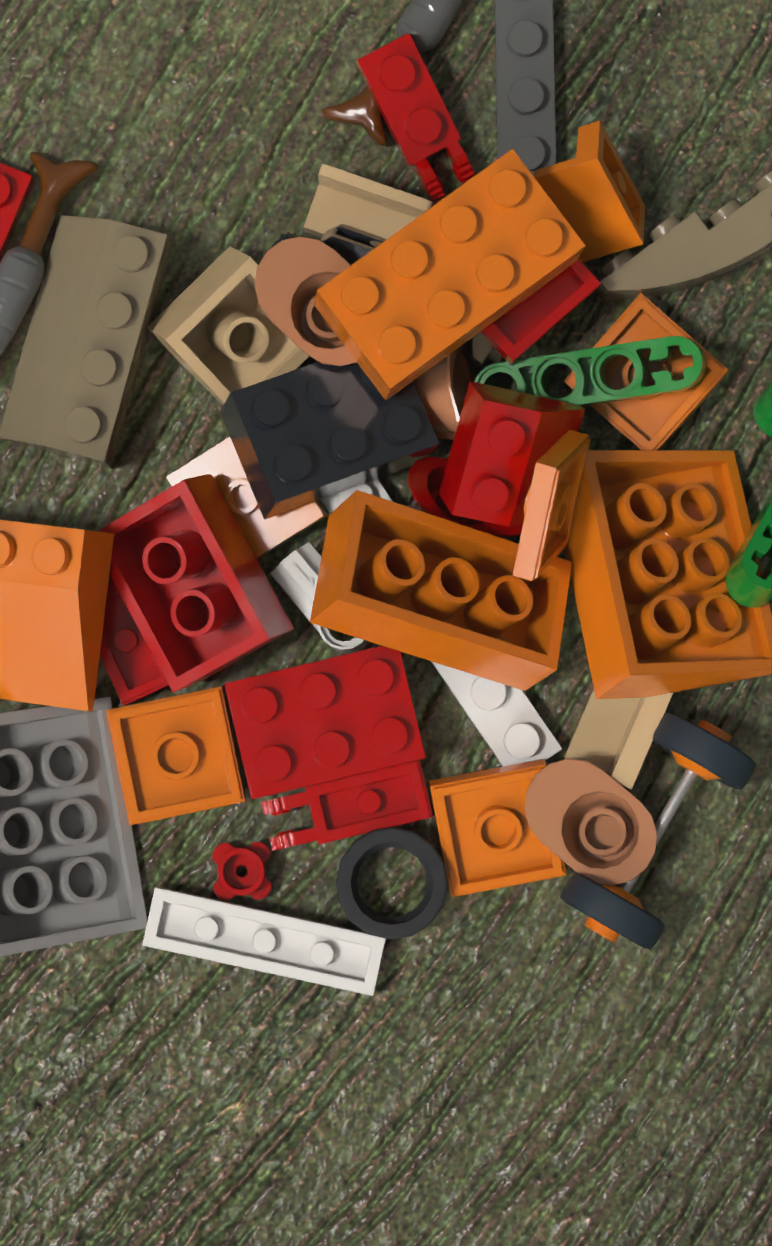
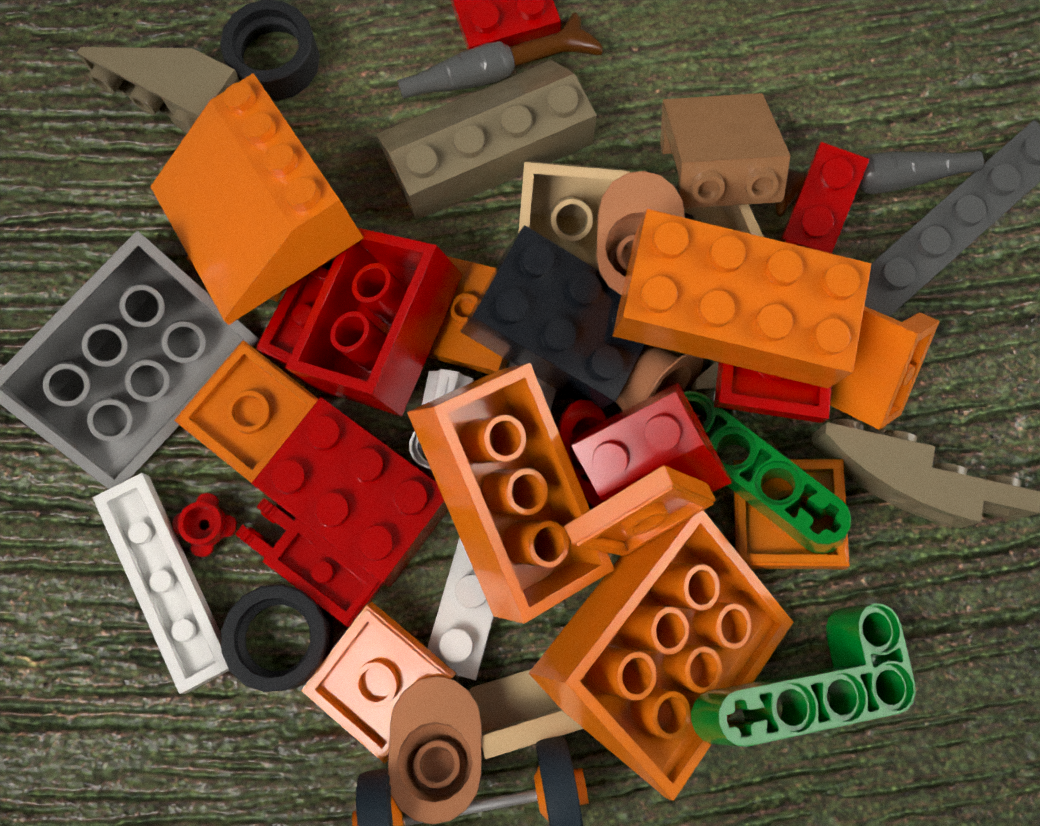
camera: 50 degrees right, 10 degrees down
none -> medium nougat panel [660,93,791,208]

